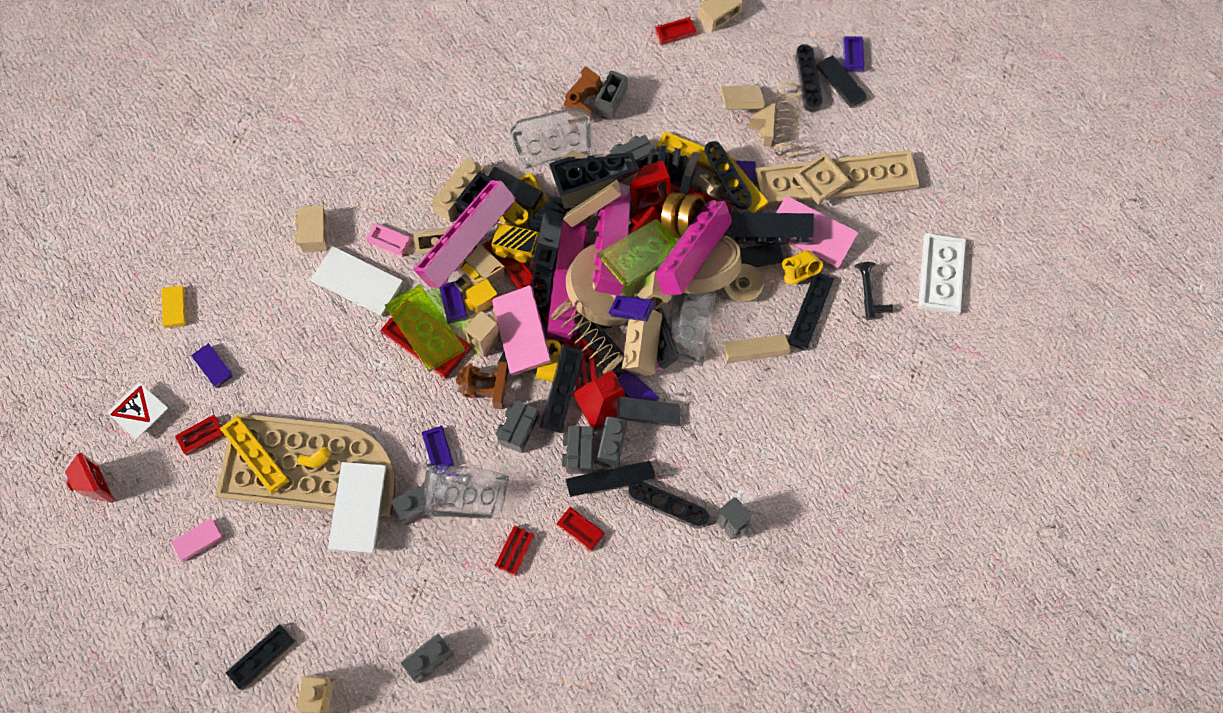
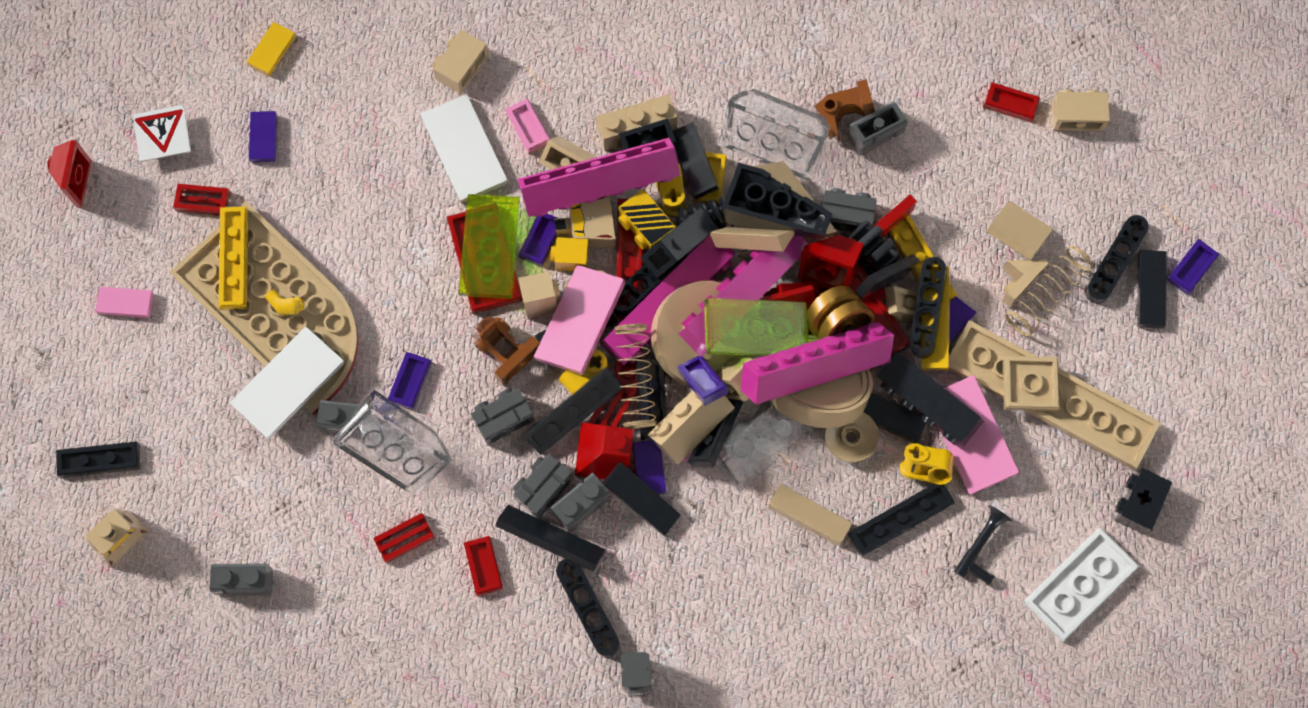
camera: 40 degrees right, 5 degrees up
none -> red tile [872,194,917,238]
none -> black brick [1115,468,1173,535]

